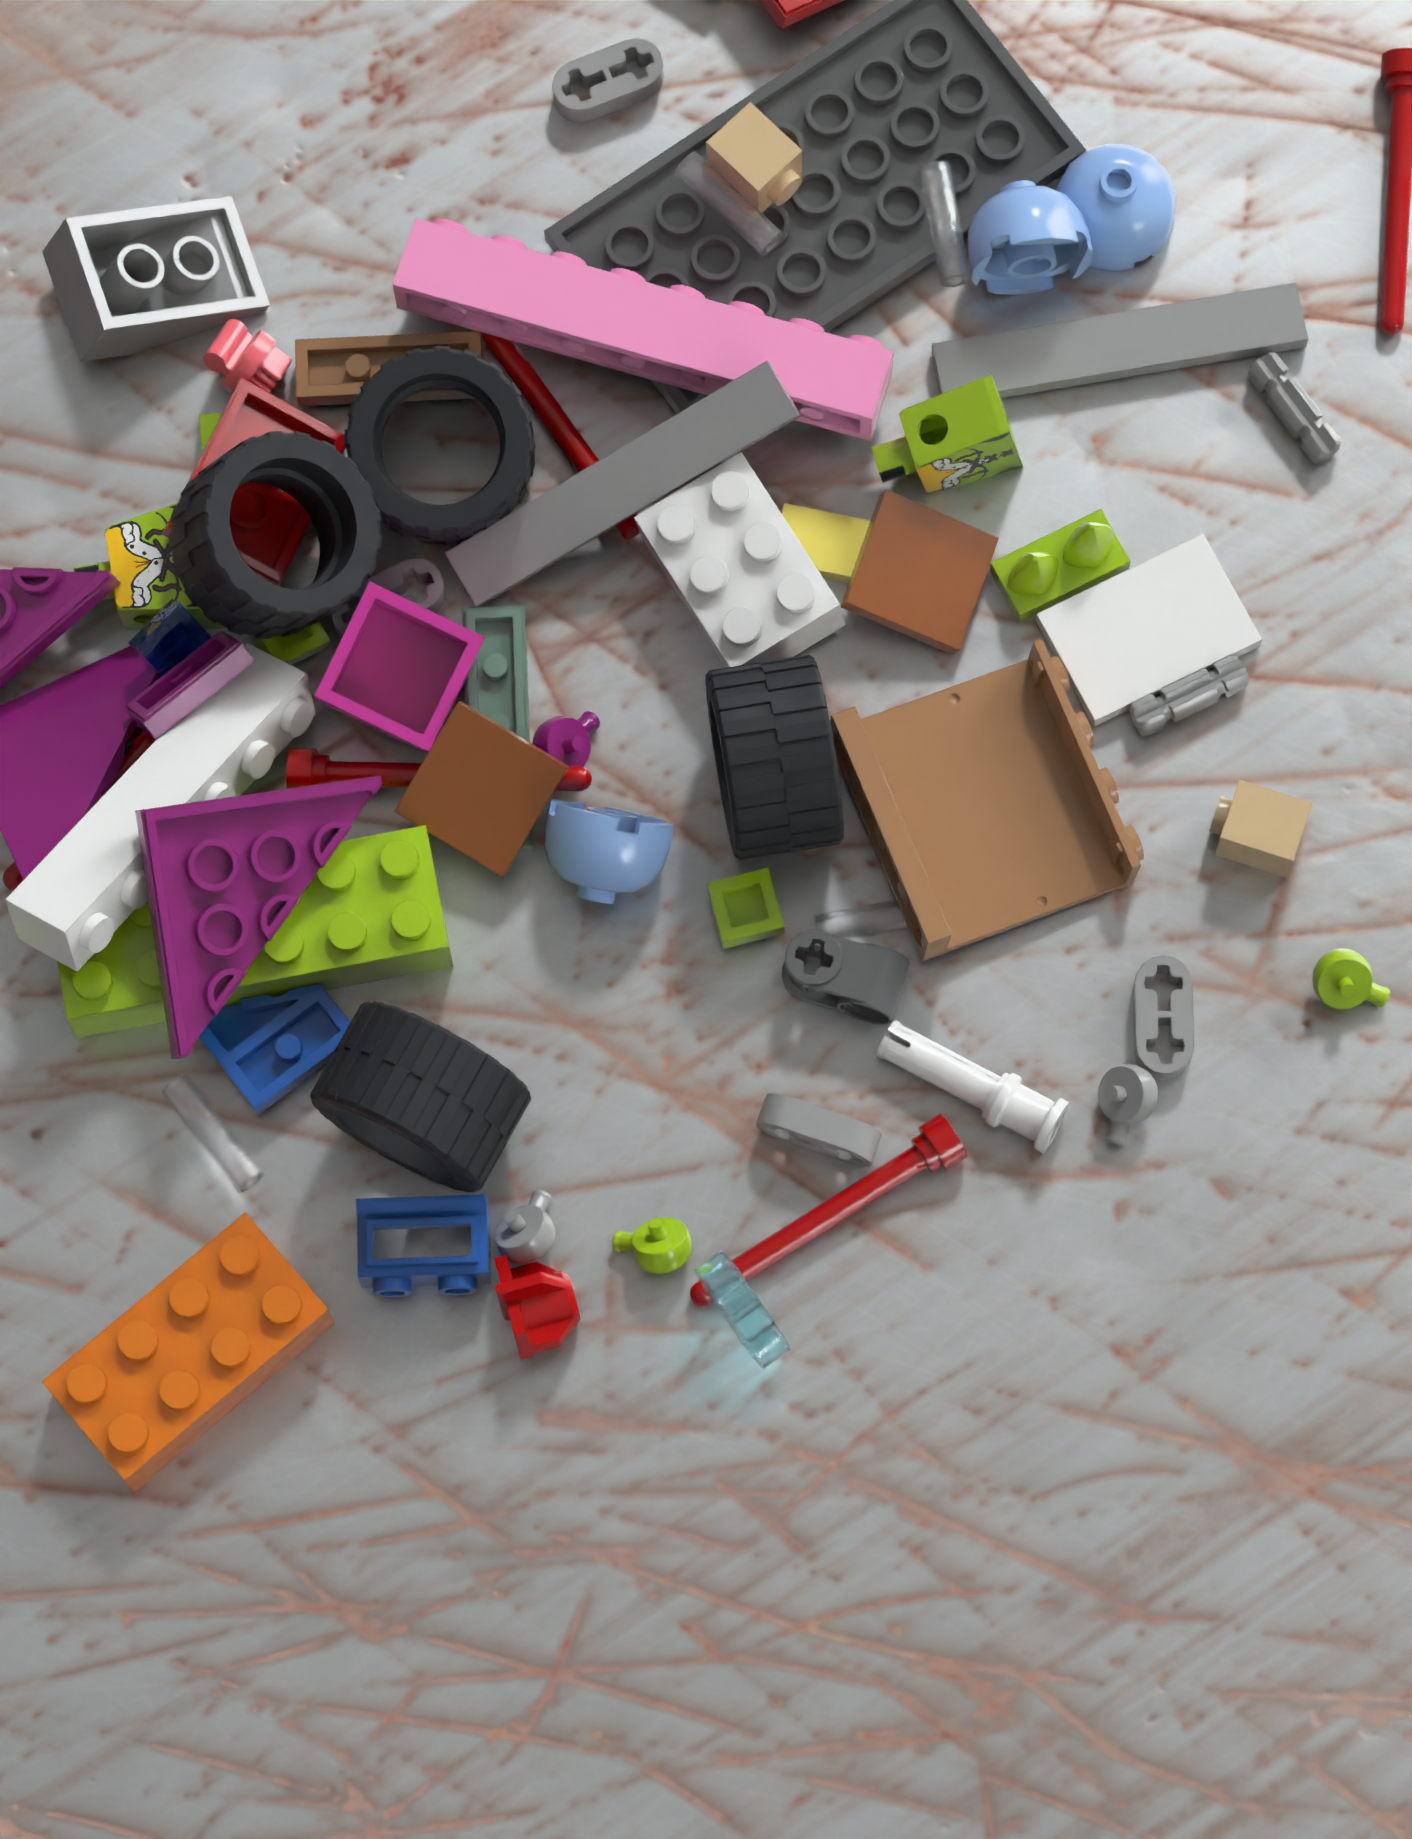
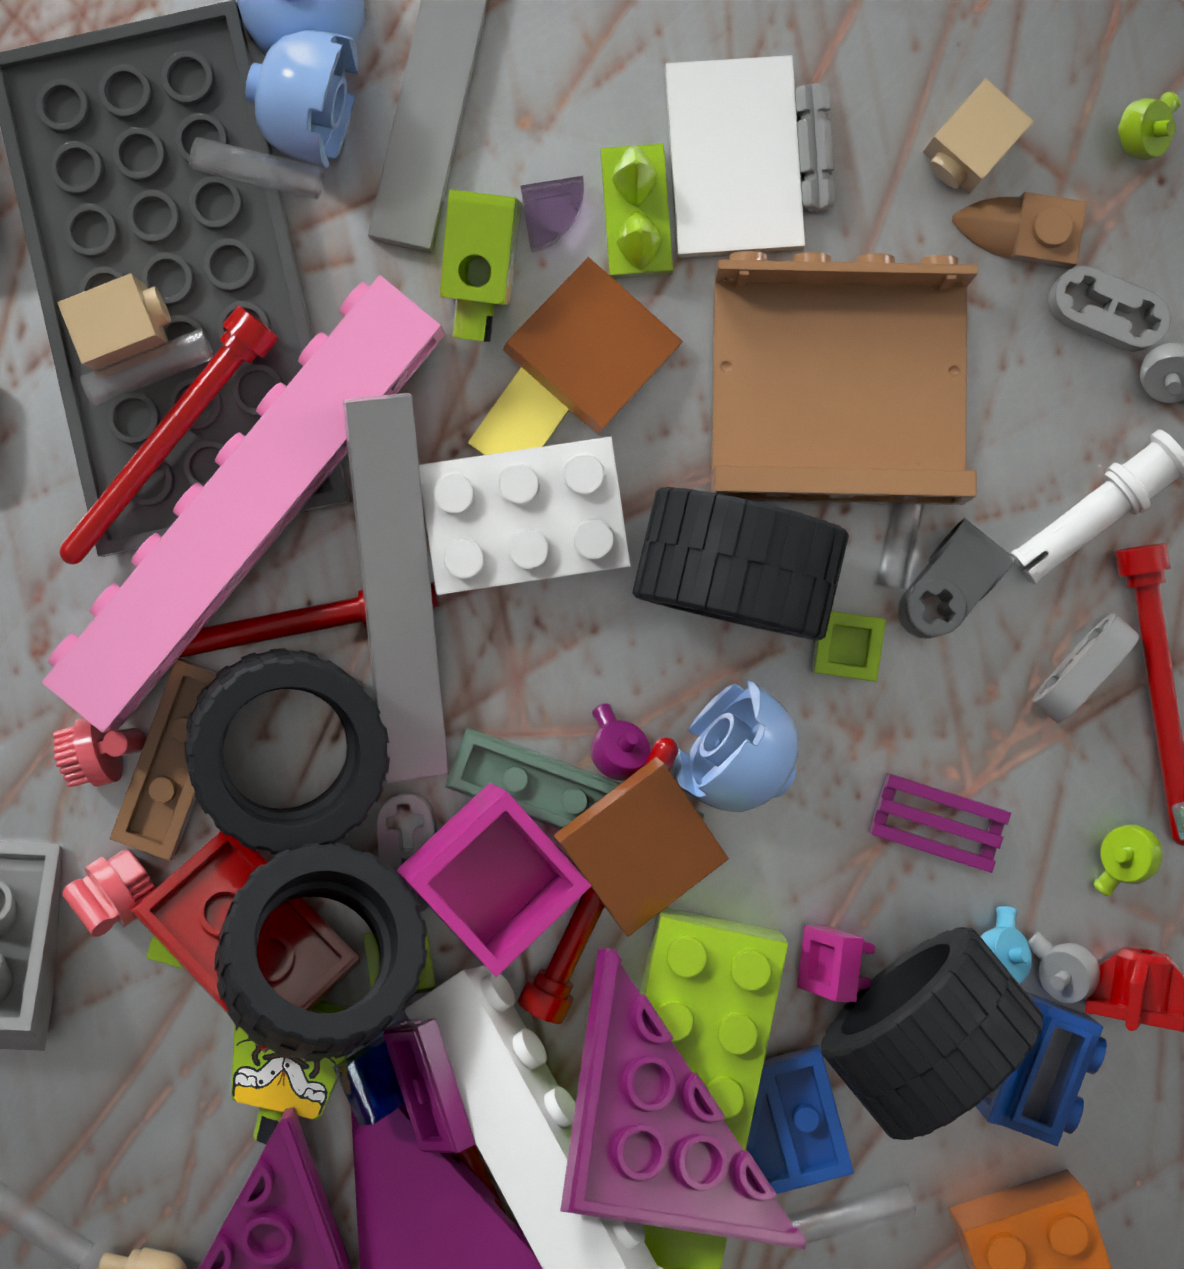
camera: 65 degrees left, 15 degrees up
none -> coral piece [53,717,146,787]
none -> red piece [59,305,280,565]
none -> clear purple tile [520,176,584,253]
none -> dark pink tile [797,925,875,1002]
none -> magenta tile [868,773,1011,873]
none -> medium nougat plate [952,192,1087,269]
none -> medium azure piece [981,906,1032,983]

